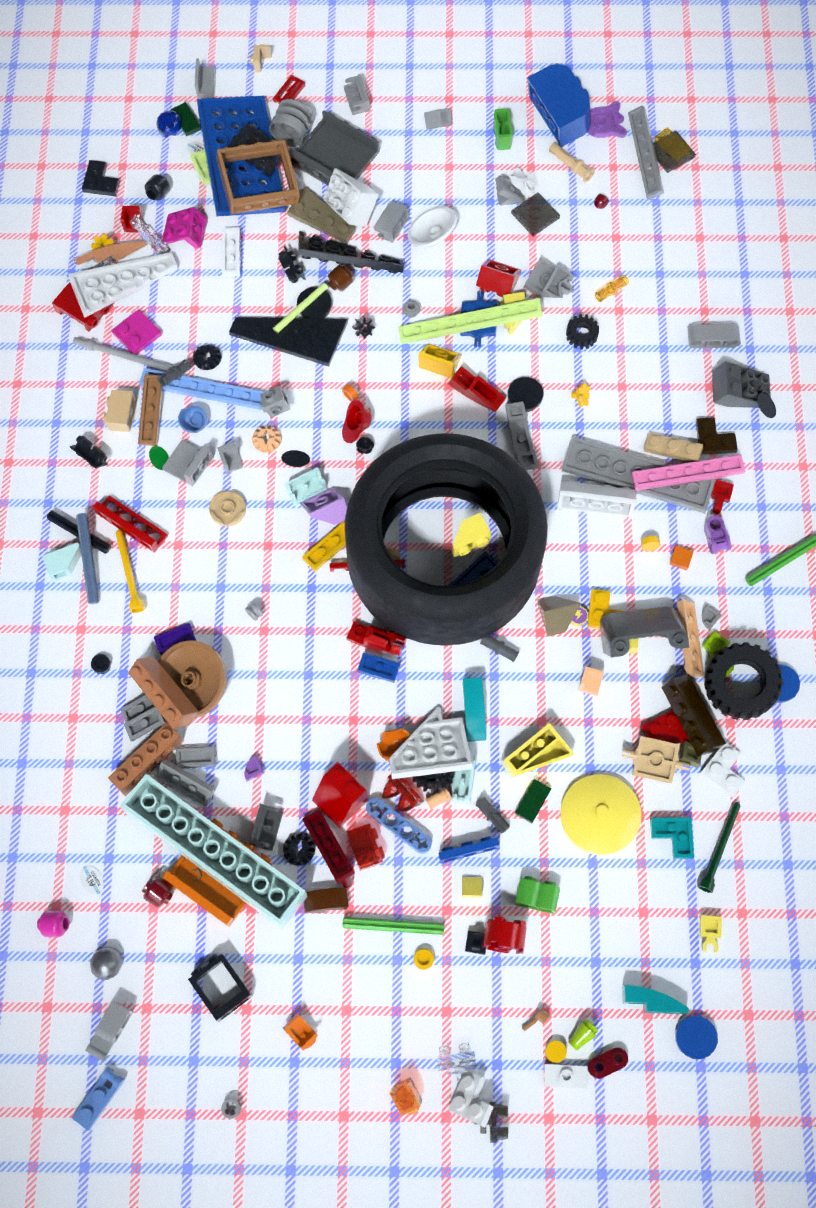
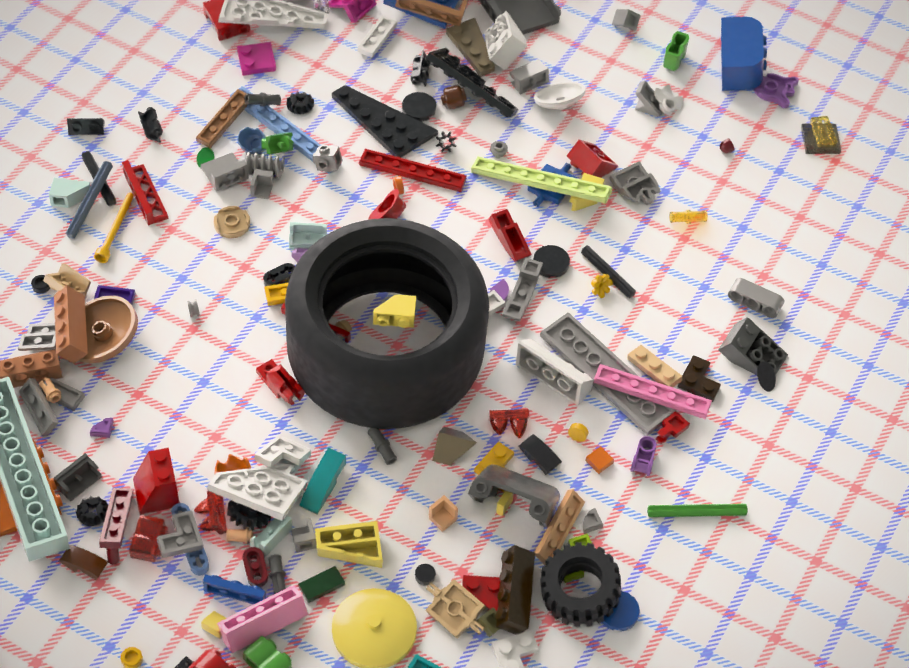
camera: 25 degrees right, 15 degrees down
light grey bar [73,337,172,371] -> none
tan brick [103,390,136,432] -> none
light nougat gear [252,424,281,453] -> none
yellowish green bar [273,282,328,333] -> none
black sticker [281,450,310,467] -> none
bright green axle [342,917,444,935] -> none
blue plate [357,652,400,683] -> none
yellow slope [419,343,462,378] -> none
clear smoke tile [511,192,560,237] -> none
tan pin [548,142,595,183] -> none
black tyre [566,314,599,350] -> none
tile [571,606,588,627] -> none
light grey tile [628,105,664,200] -> none
none -> light nougat pin [39,378,61,403]
none -> tan bracket [43,263,91,296]
none -> black hinge [67,118,105,135]
none -> light grey plate [157,510,204,558]
none -> bright pink brick [217,585,308,653]
none -> dark red plate [242,547,268,587]
none -> light grey piece [246,151,285,179]
none -> white plate [254,435,311,468]
none -> bright green hips [261,132,294,154]
none -> black beam [263,263,295,286]
none -> light grey panel [291,518,316,553]
none -> red tile [359,148,467,192]
none -> black tile [415,564,436,586]
none -> clear red tile [488,409,529,439]
none -> medium lavender tile [490,278,509,301]
none -> black slope [518,434,562,475]
none -> black axle [581,245,636,298]

